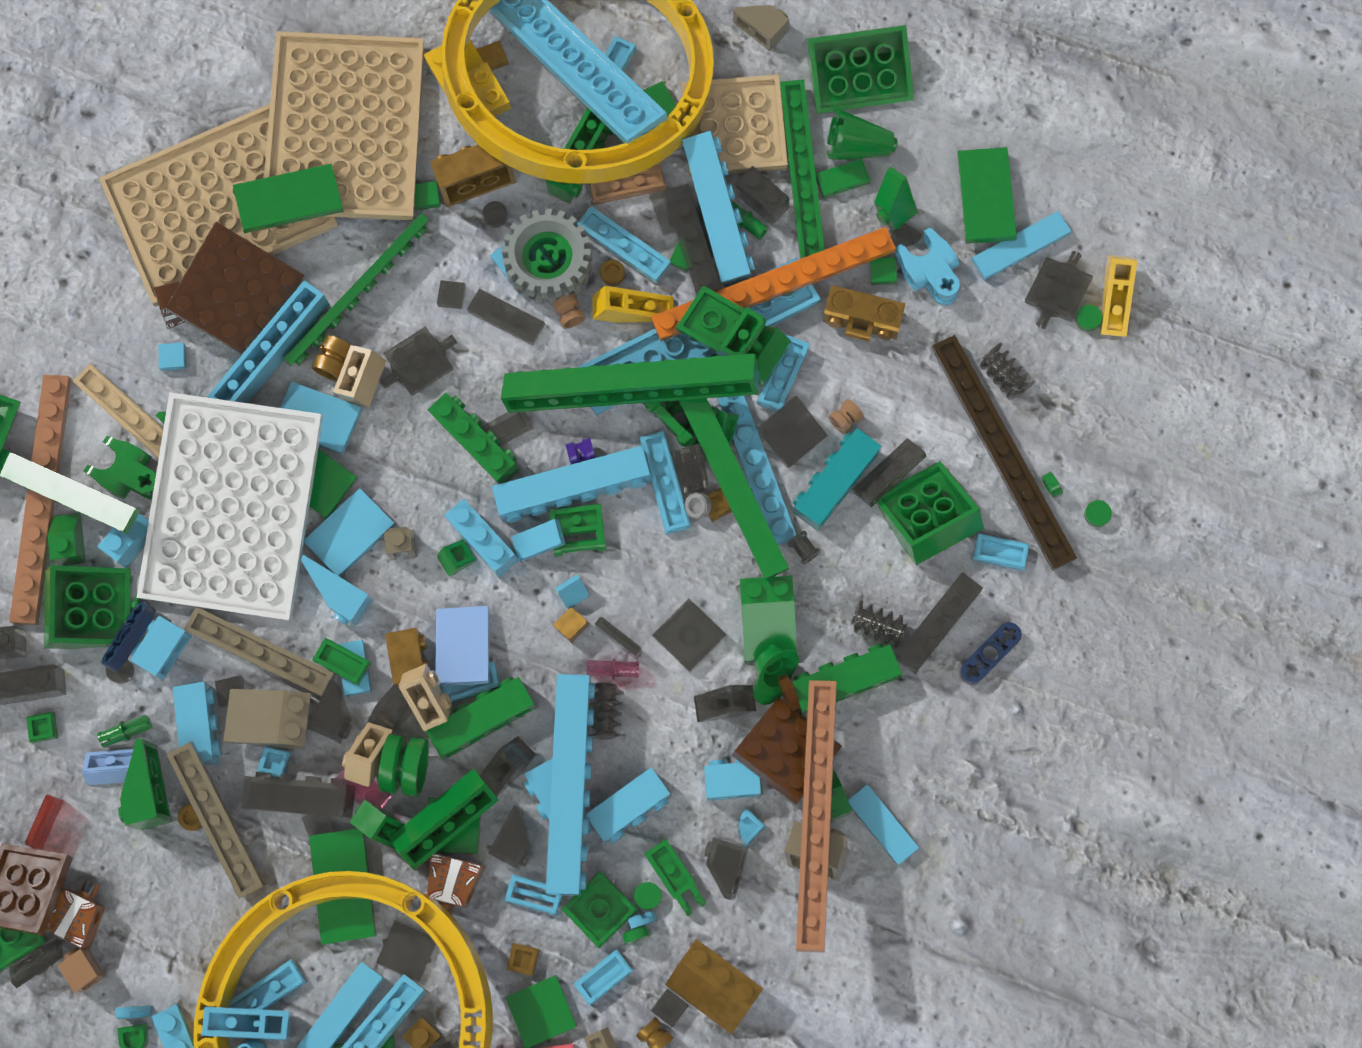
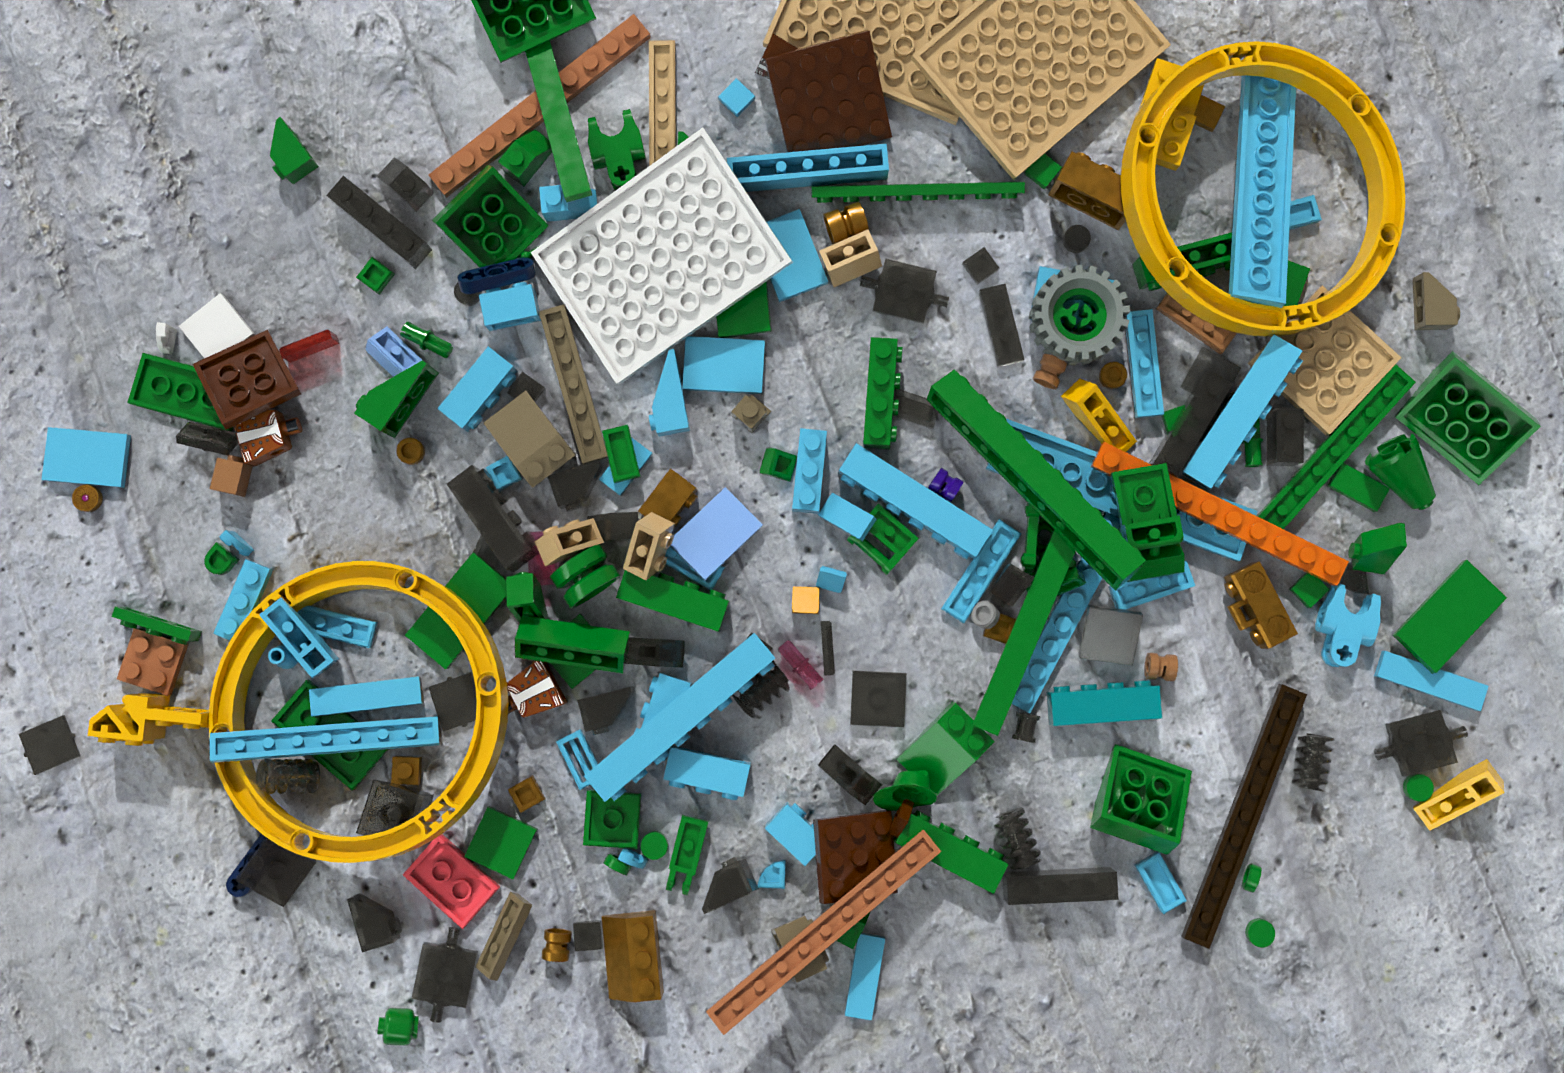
camera: 45 degrees right, 10 degrees up
dark tan plate [166,741,265,899] -> none
green tile [232,163,344,234] -> none
medium azure tile [574,949,633,1006] -> none
clear smoke tile [852,438,927,508] -> none
dark blue beam [960,622,1022,685] -> none

